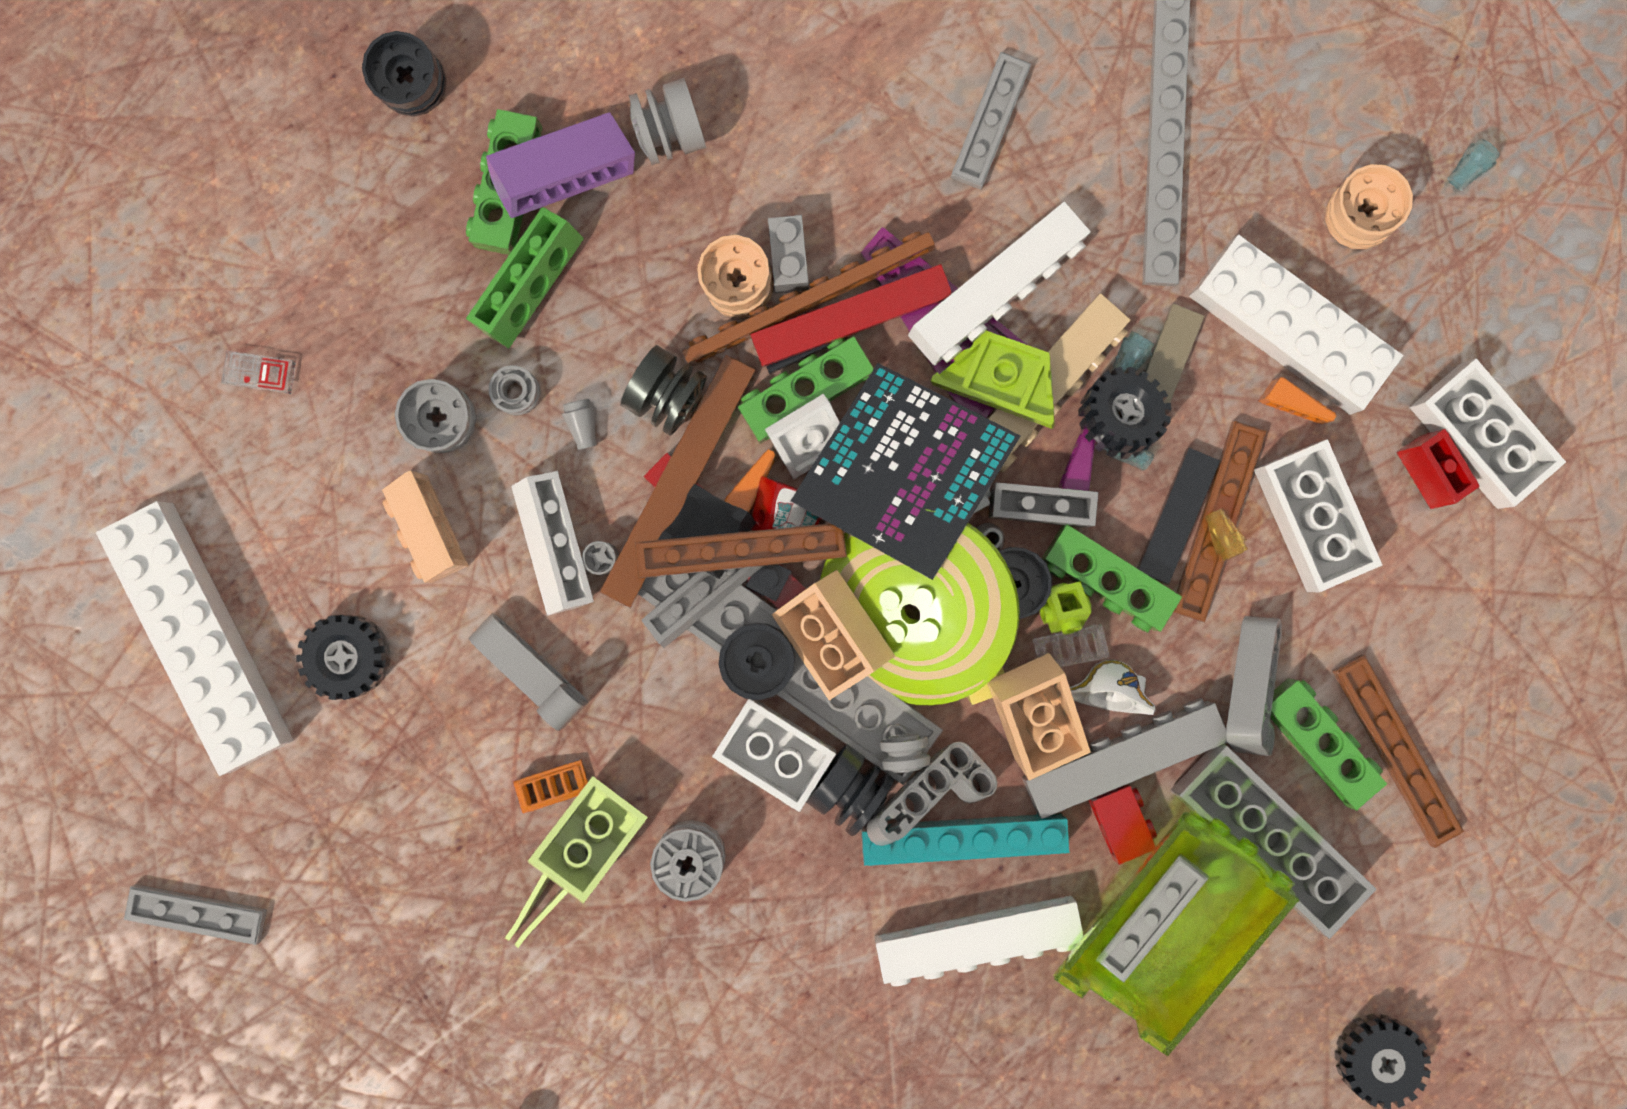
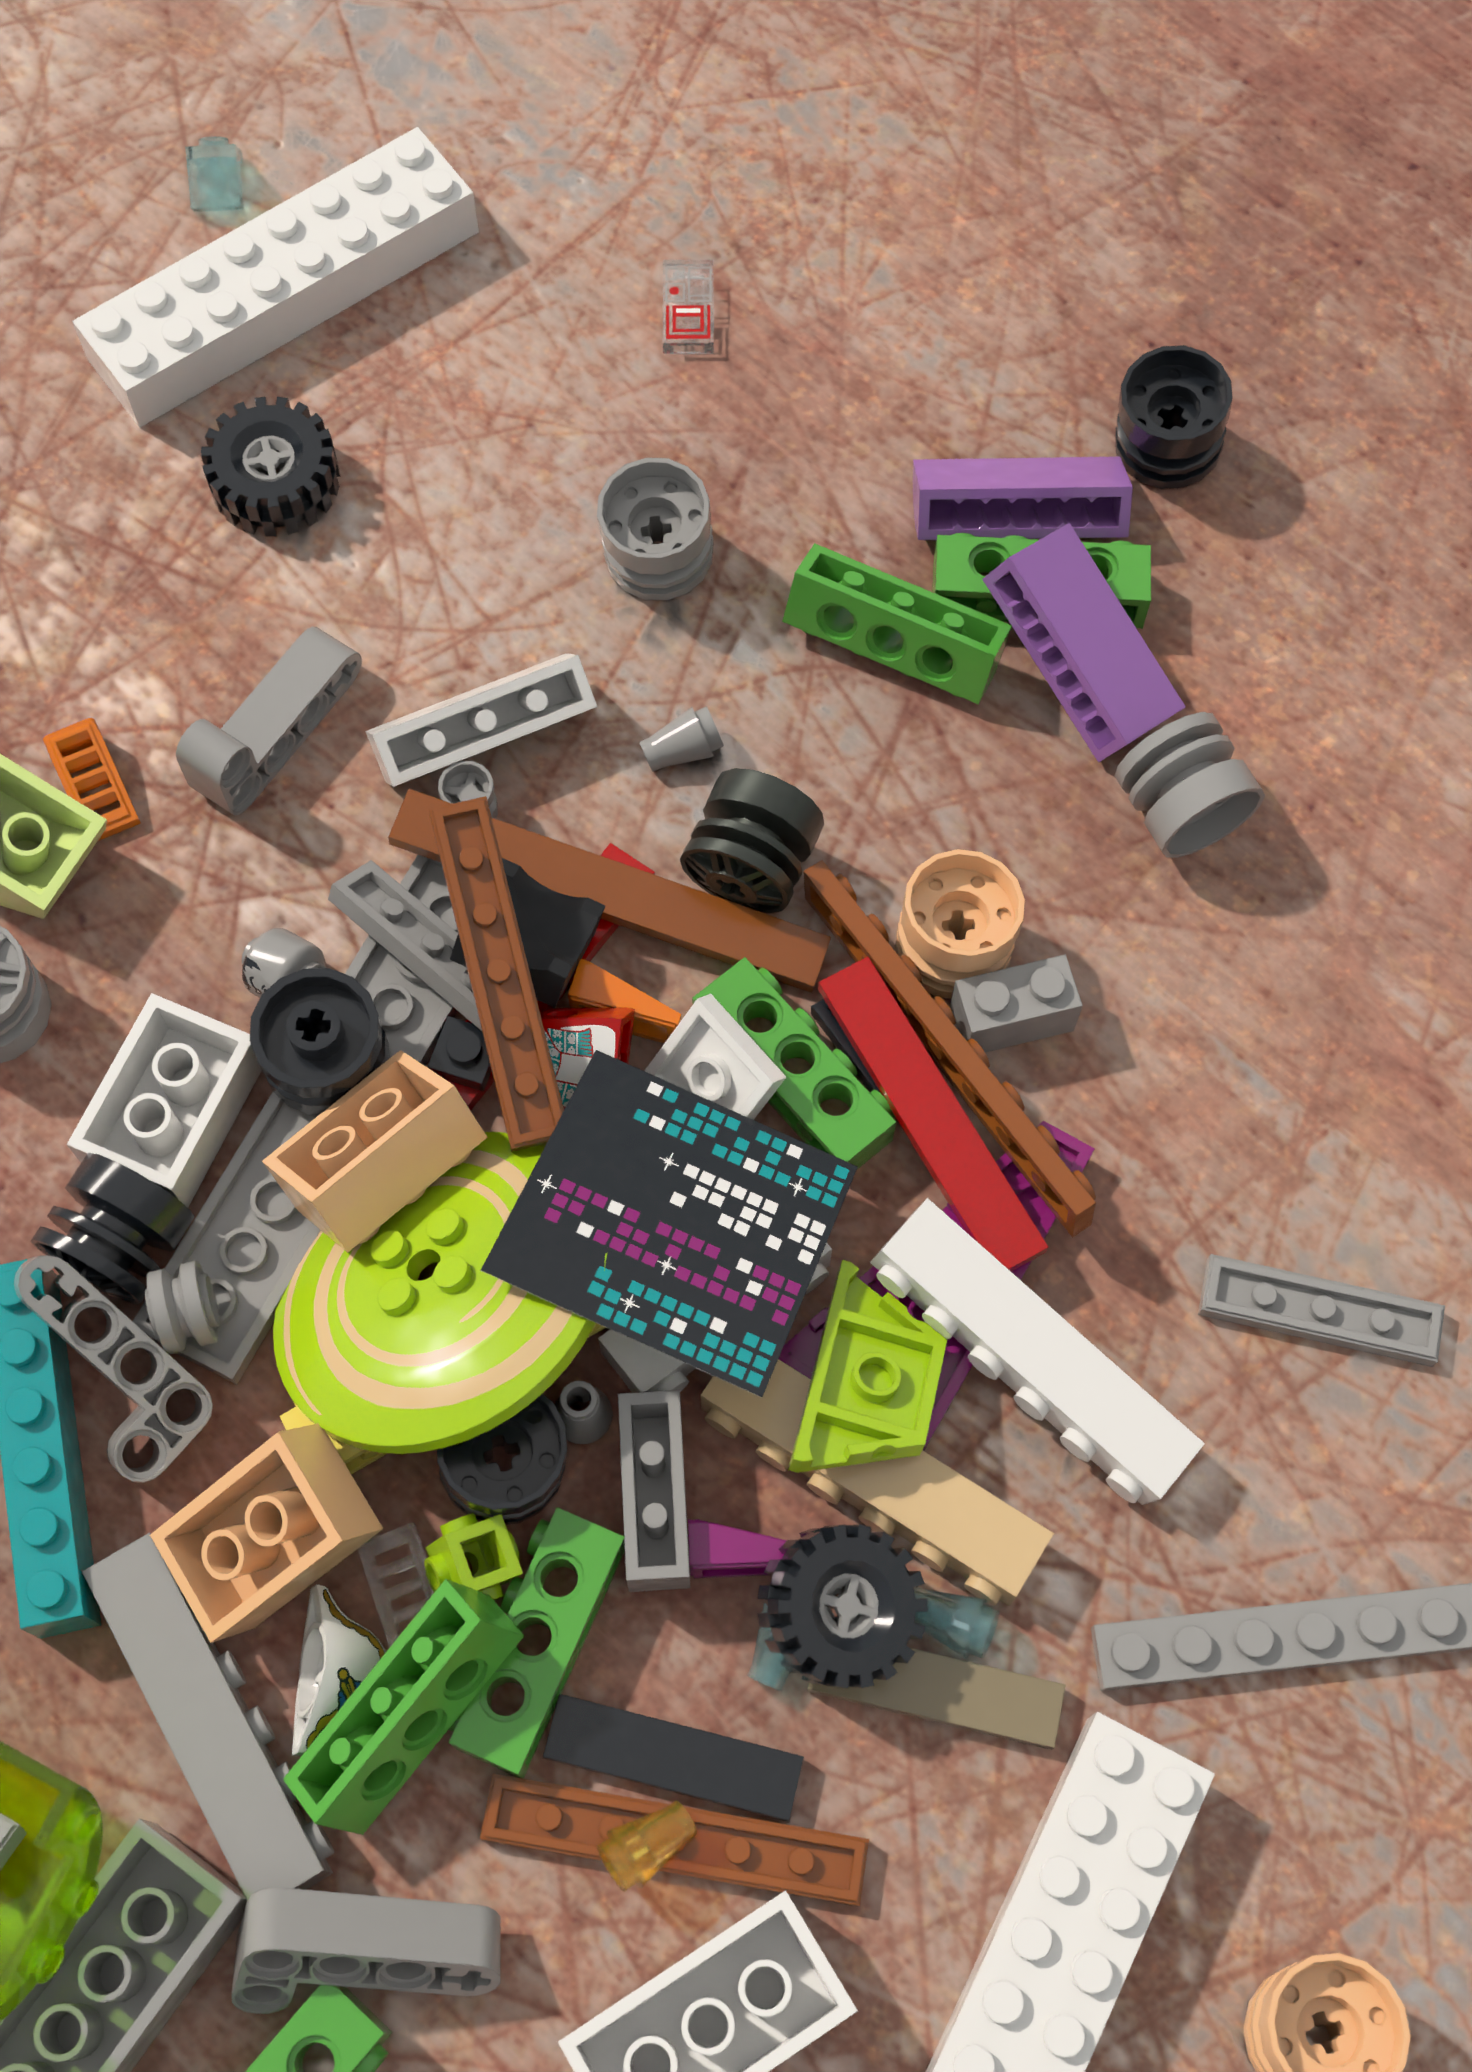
camera: 85 degrees right, 20 degrees down
light nougat slope [382,471,469,583] -> none
light grey wheel [489,365,541,416] -> none
red brick [1088,784,1157,865] -> none
orange slope [1258,377,1337,424] -> none
none -> clear light blue bracket [185,137,244,212]
none -> light grey head [242,928,326,998]
none -> bright green brick [283,1579,524,1835]
none -> medium lavender brick [913,457,1133,540]

